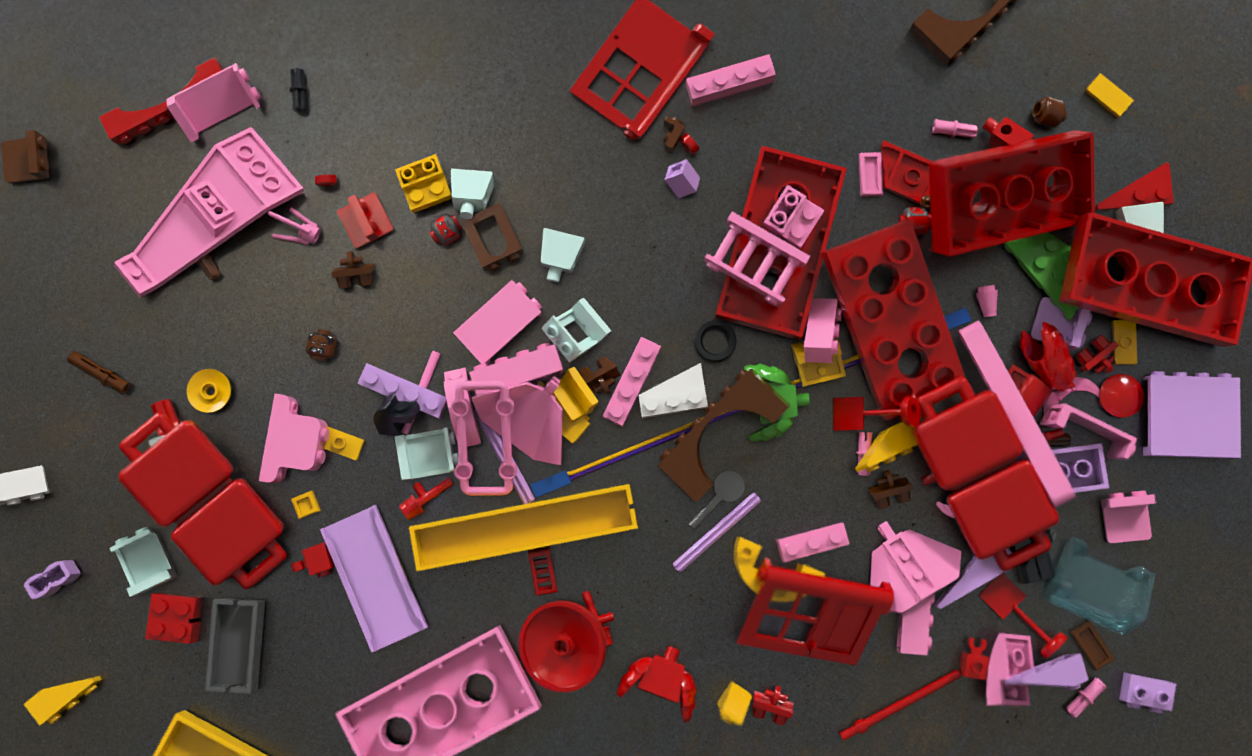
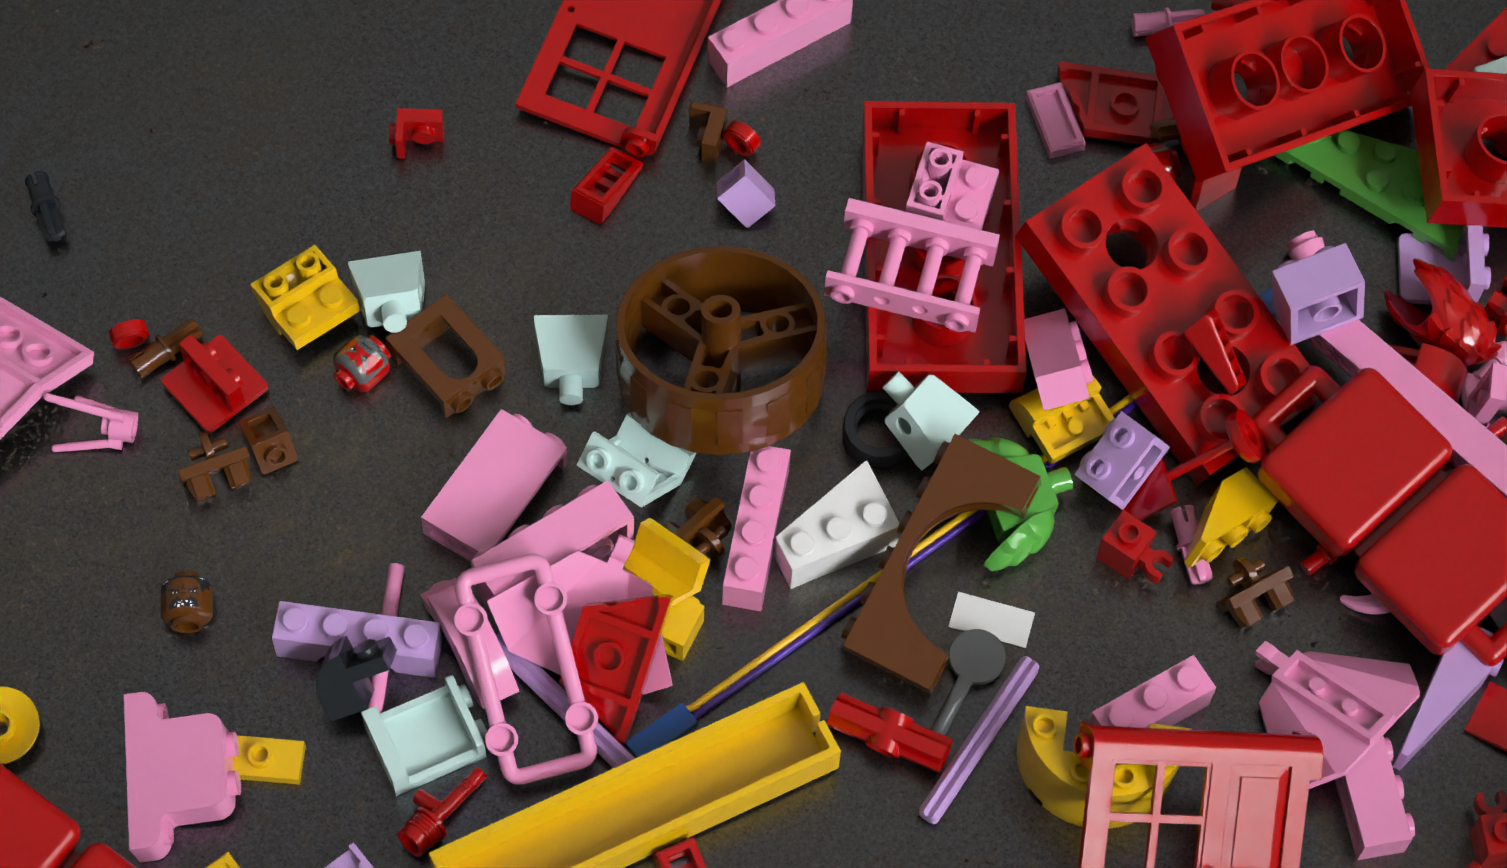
camera: 25 degrees left, 20 degrees down
none -> reddish brown axle [127,319,203,379]
none -> reddish brown bracket [238,406,298,474]
none -> red bracket [389,108,445,159]
none -> red wing [559,594,674,744]
none -> red slope [570,146,643,225]
none -> reddish brown wheel [615,246,827,455]
none -> red piece [827,692,953,773]
none -> light aqua torso [882,371,979,471]
none -> white sticker [948,592,1035,648]
none -> lavender brick [1074,411,1170,510]
none -> red brick [1096,510,1174,584]
none -> red slope [1184,309,1247,394]
none -> lavender brick [1272,243,1365,345]

